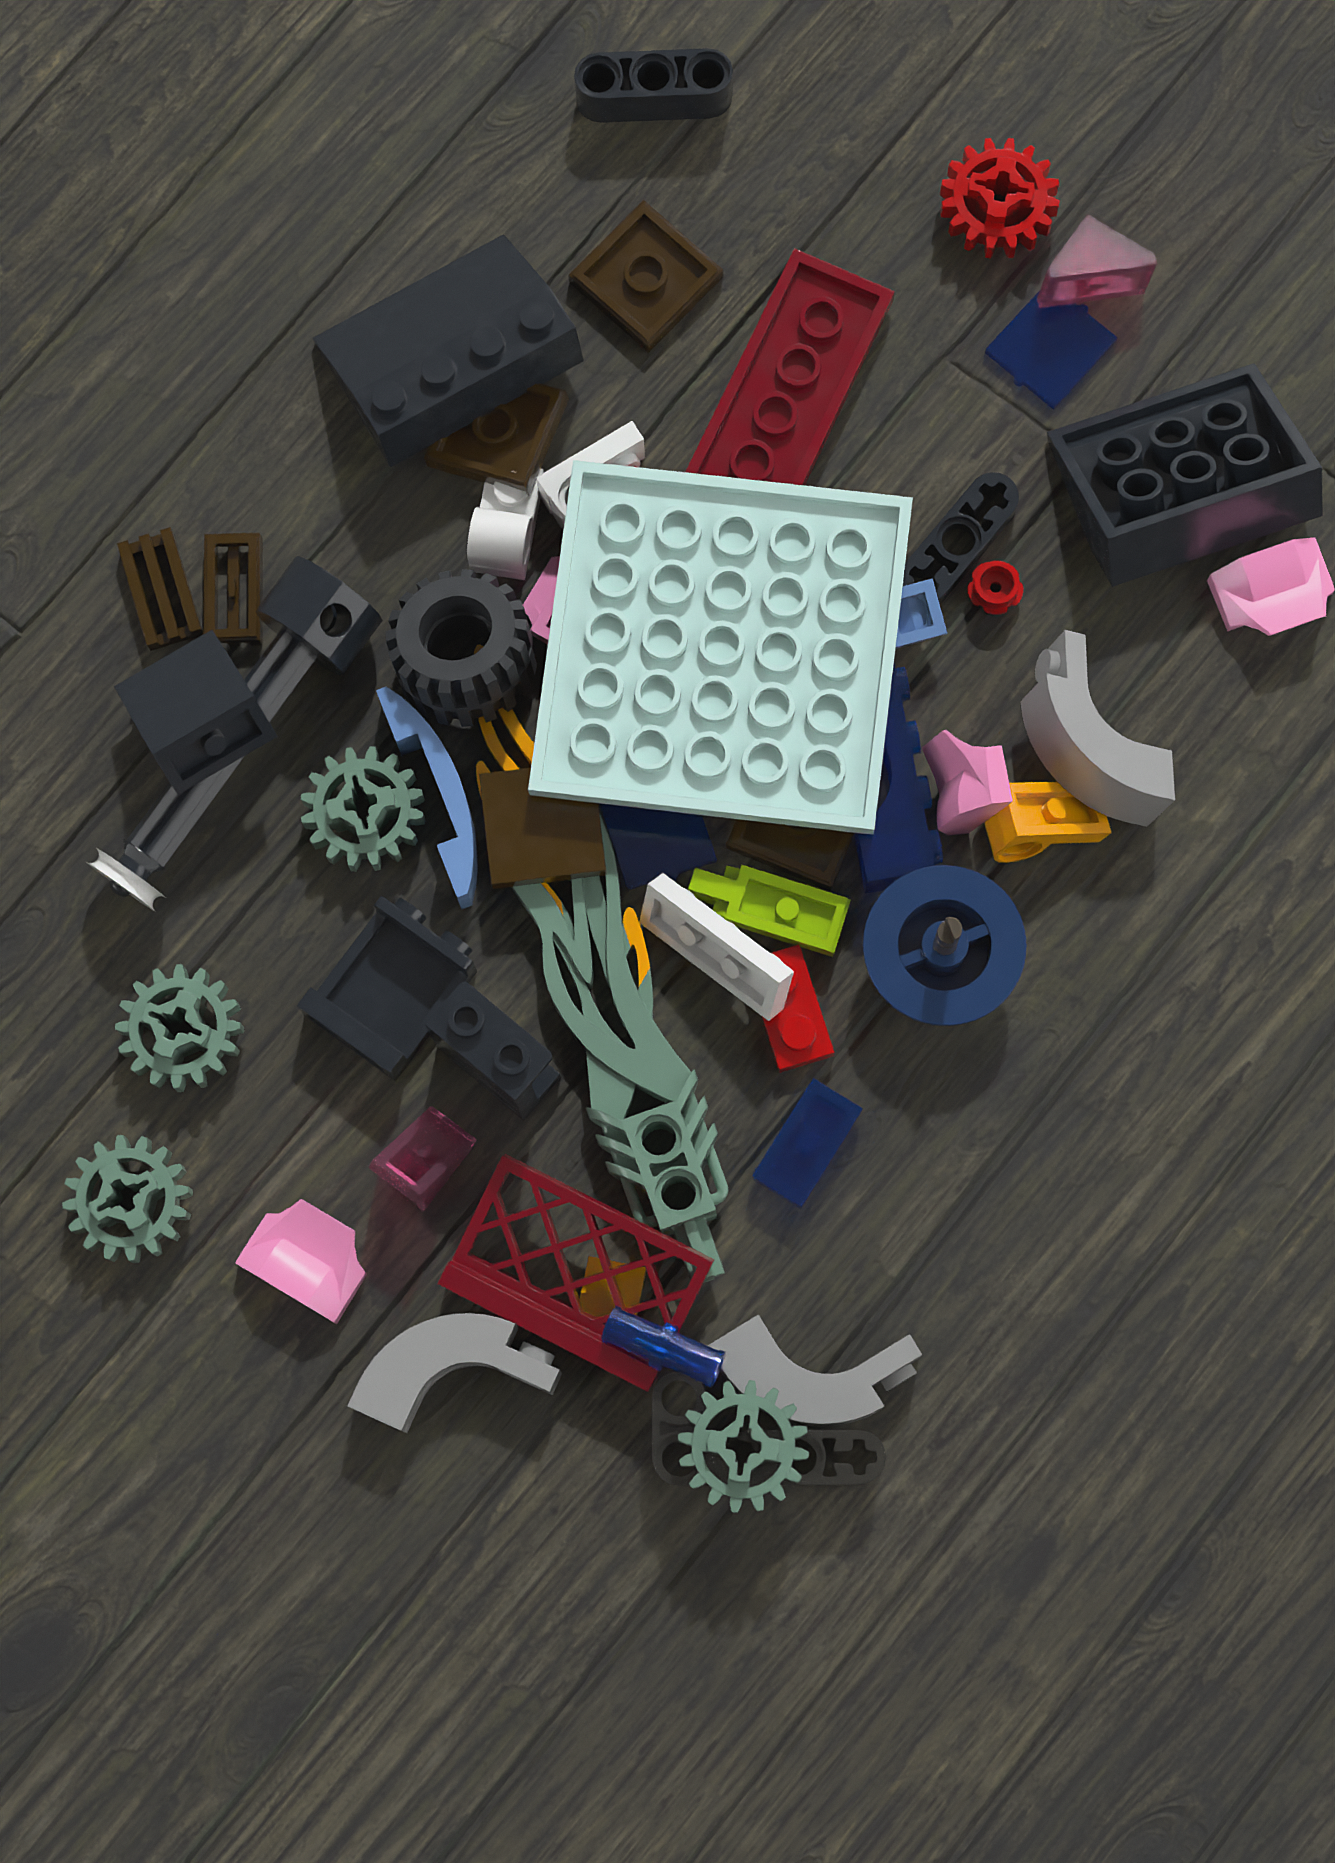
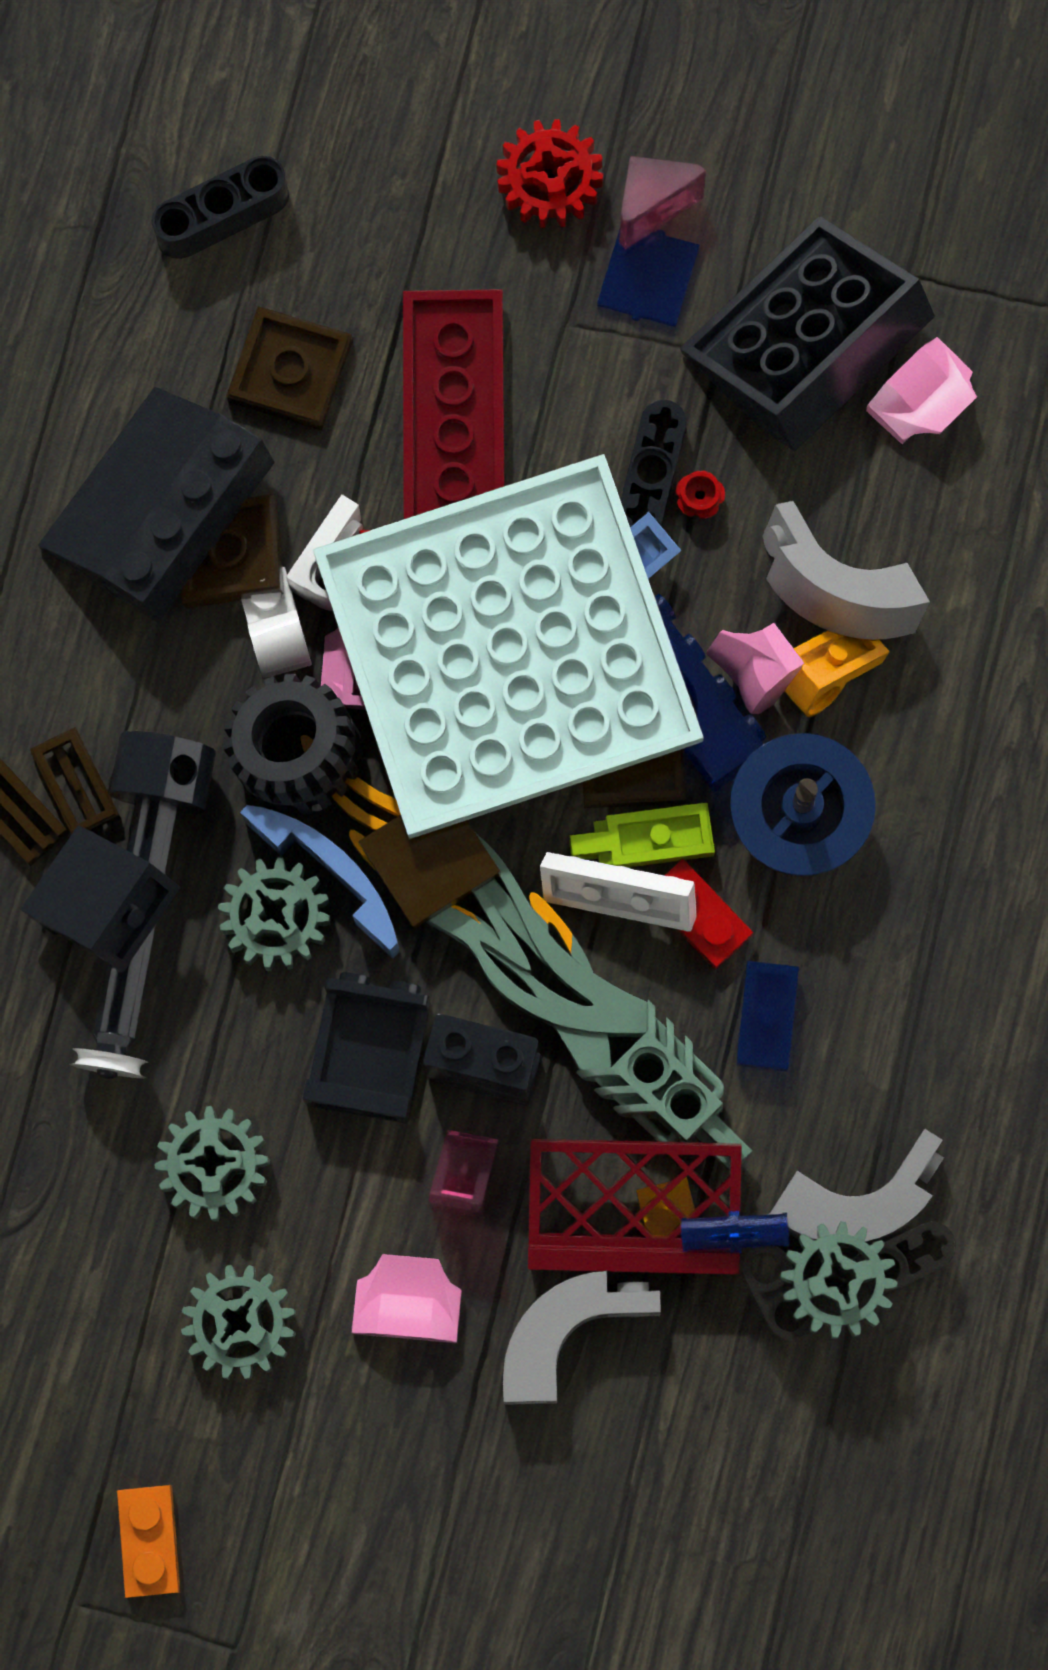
camera: 25 degrees left, 0 degrees up
clear blue piece [599,803,717,890] -> none

